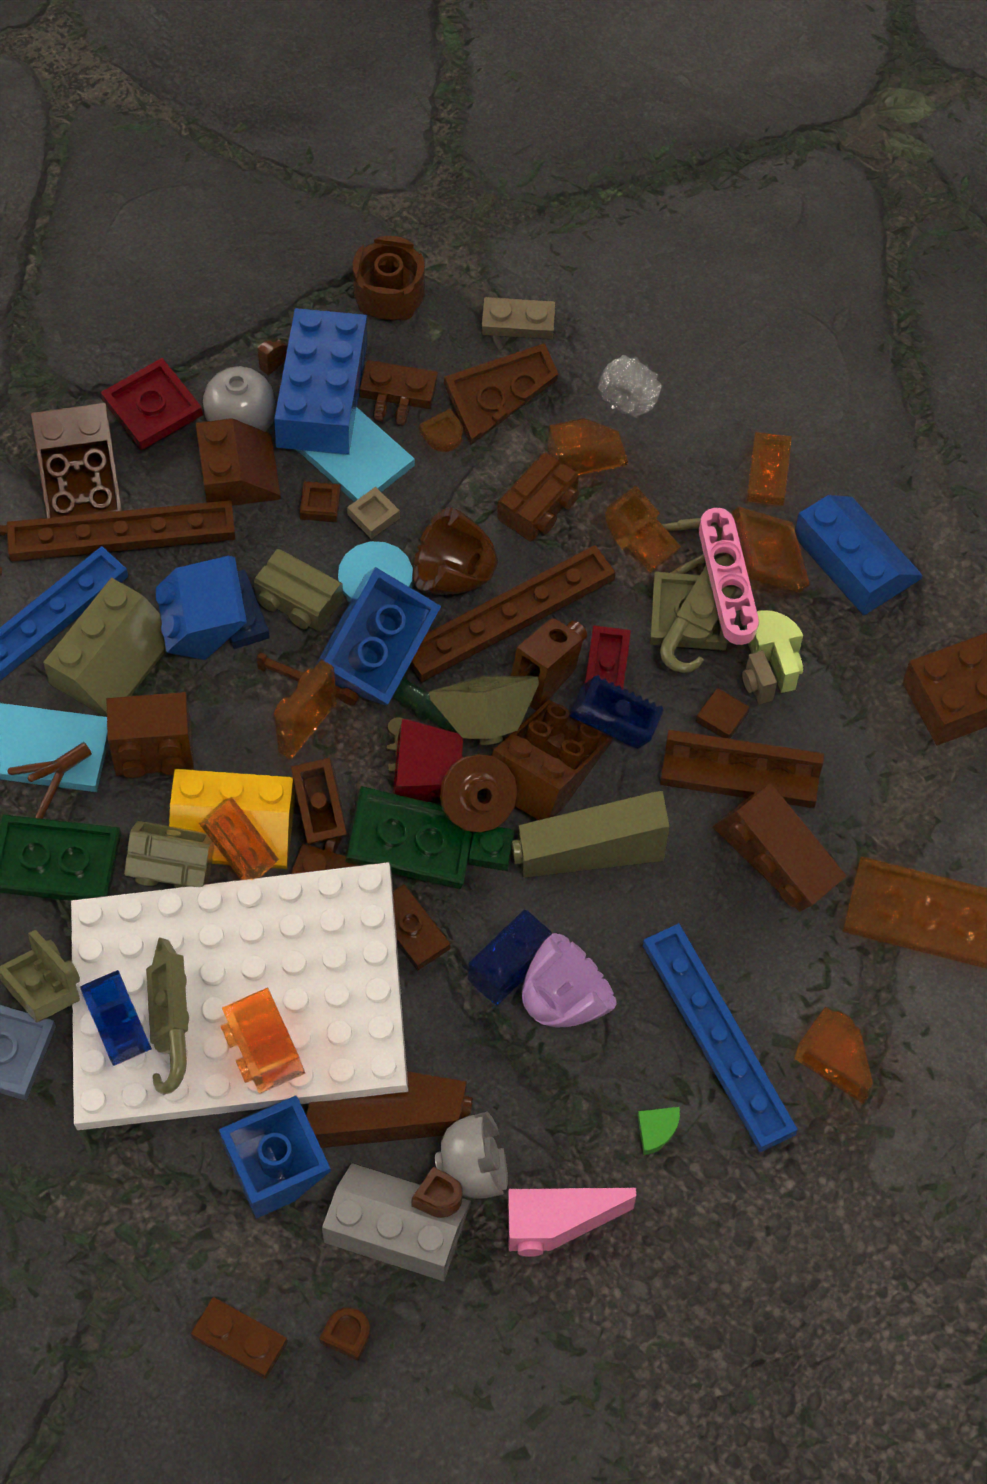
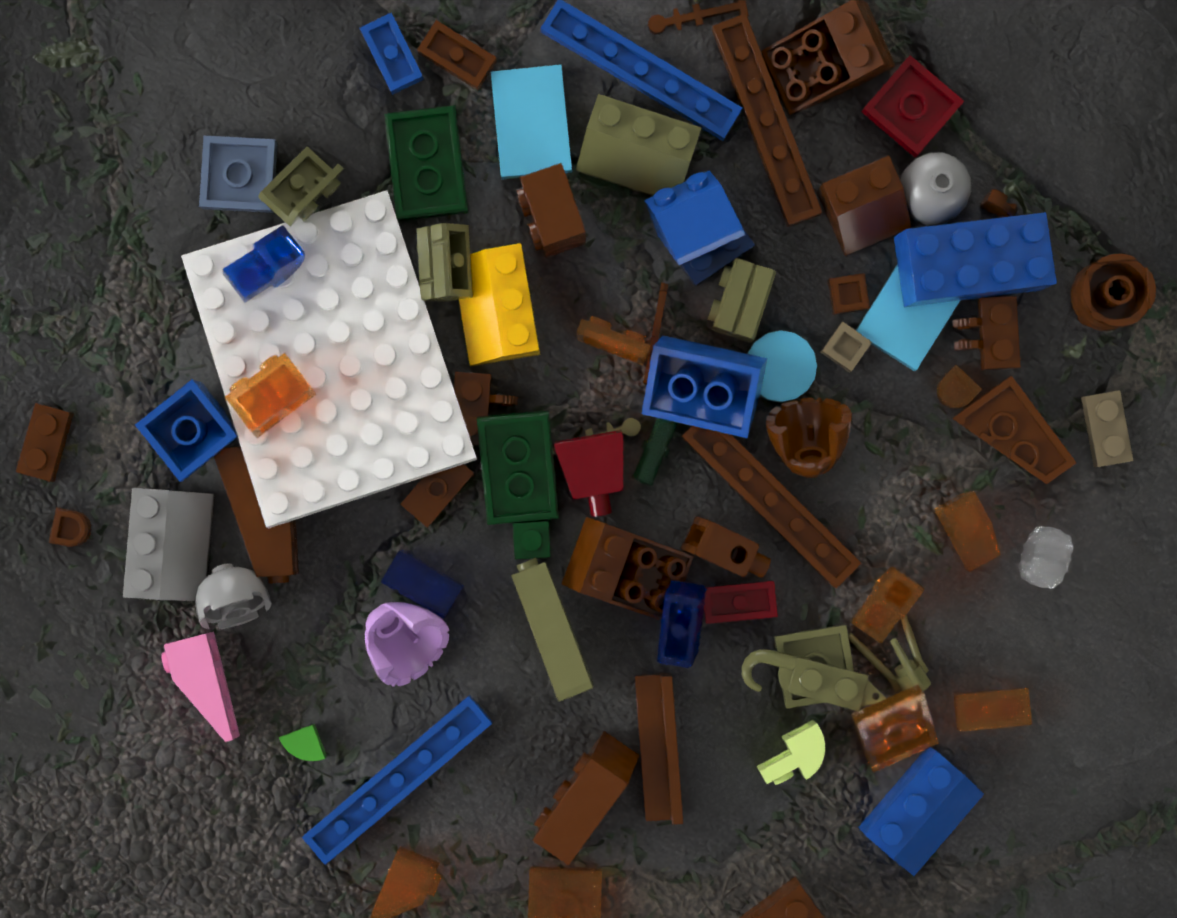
camera: 80 degrees right, 25 degrees up
reddish brown plant [7,742,92,819] -> none
olive plate [146,937,189,1095] -> none
clear orange plate [199,797,279,881] -> none
reddish brown slope [291,758,347,844] -> none
reddish brown tile [412,1167,462,1218] -> none
olive slope [429,676,539,745] -> none
reddish brown piece [440,753,518,832] -> none
reddish brown brick [497,452,579,541] -> none
reddish brown tile [696,688,750,739] -> none
bright pink beam [699,508,759,645] -> none
dark tan plate [742,650,777,705] -> none

